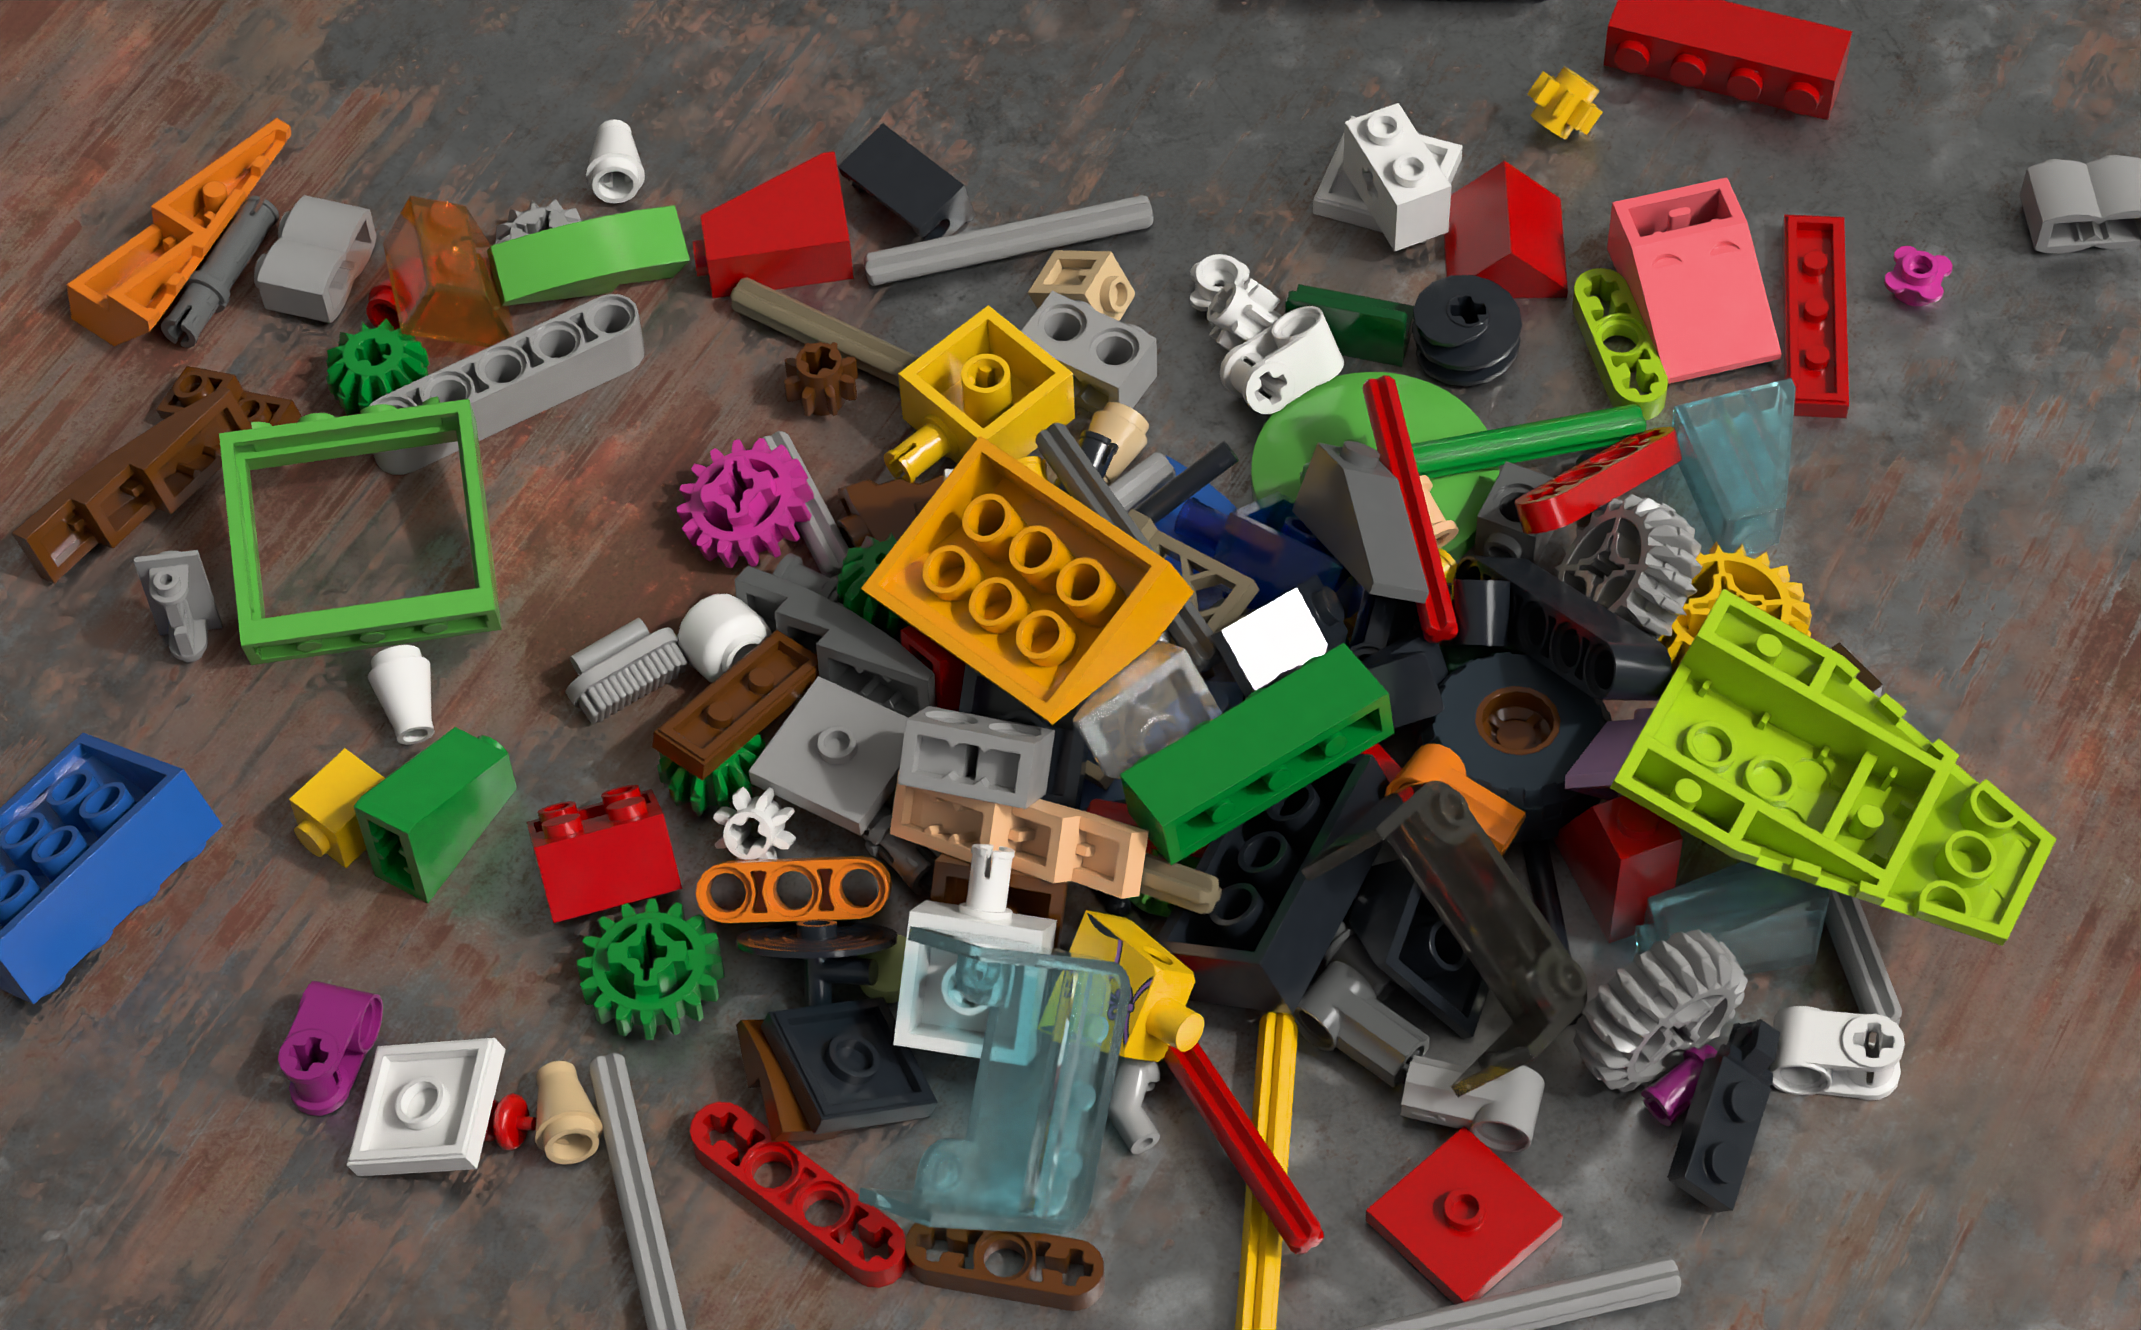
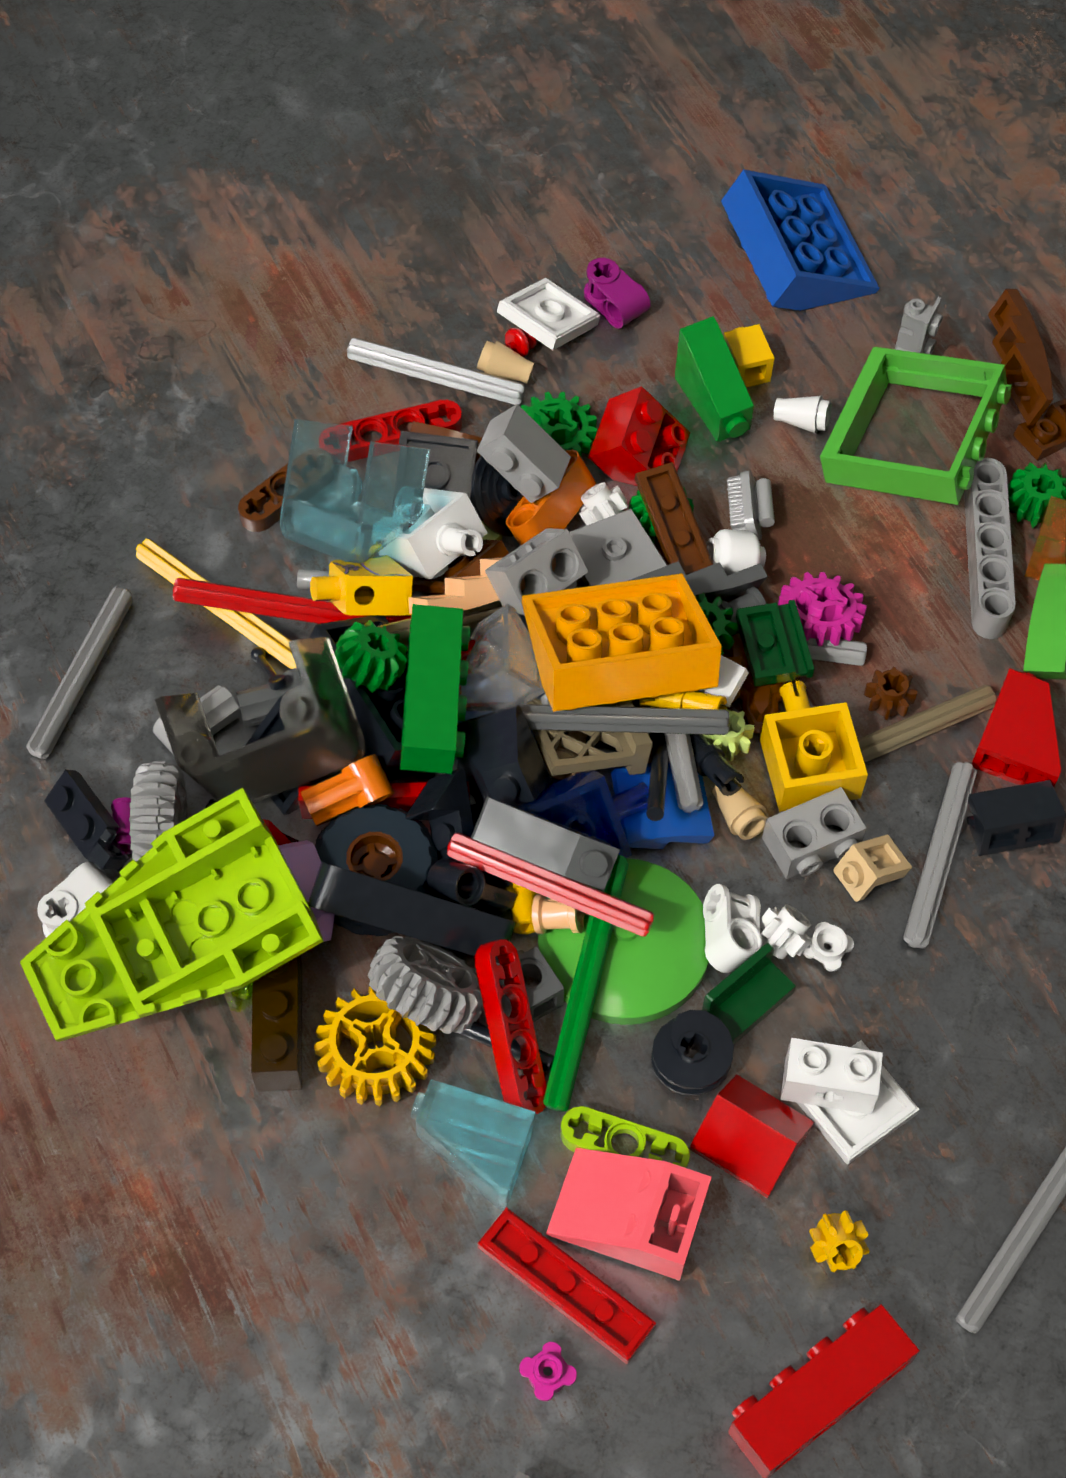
camera: 120 degrees right, 5 degrees up
red plate [1365,1126,1563,1304] -> none
none -> black hinge [251,647,287,690]
none -> green gear [334,620,408,693]
none -> light grey brick [477,404,571,503]
none -> dark green plate [736,600,814,687]

